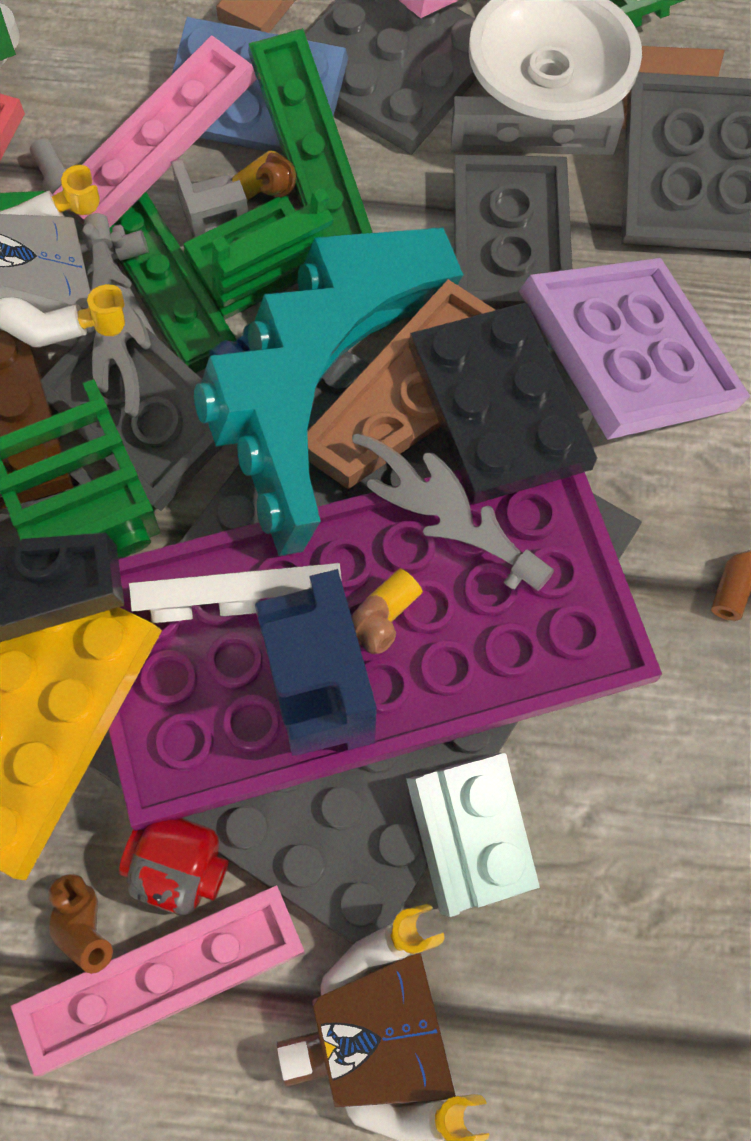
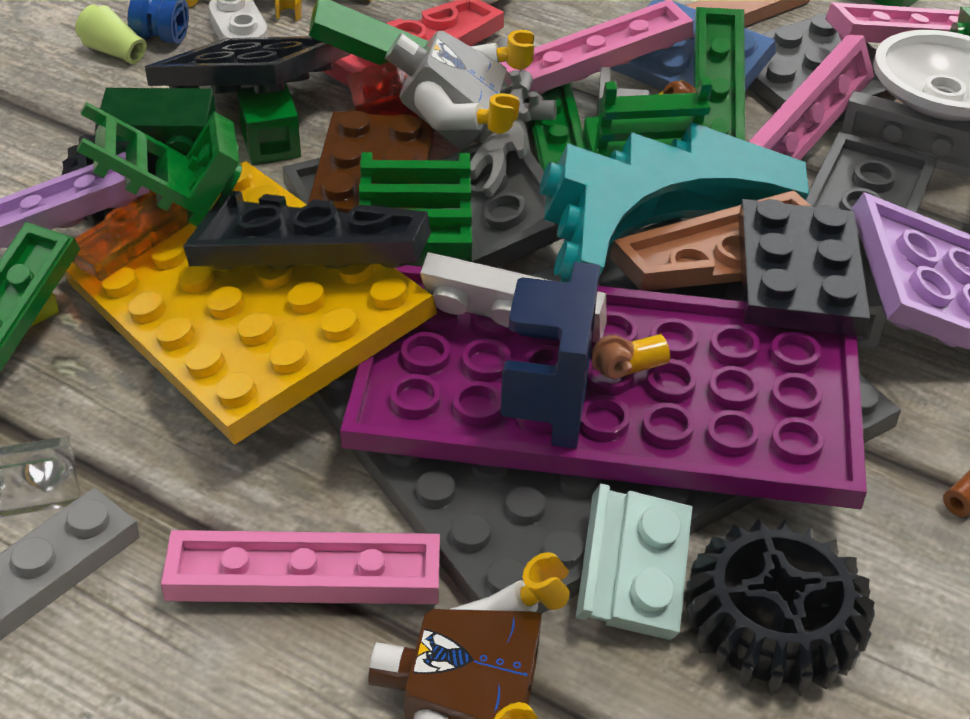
camera: 25 degrees right, 25 degrees down
dark orange arm [48,874,113,974] -> none
red head [119,818,228,916] -> none
light grey piece [352,434,554,591] -> none
none -> black gear [684,519,875,696]
none -> bright pink plate [749,35,874,160]

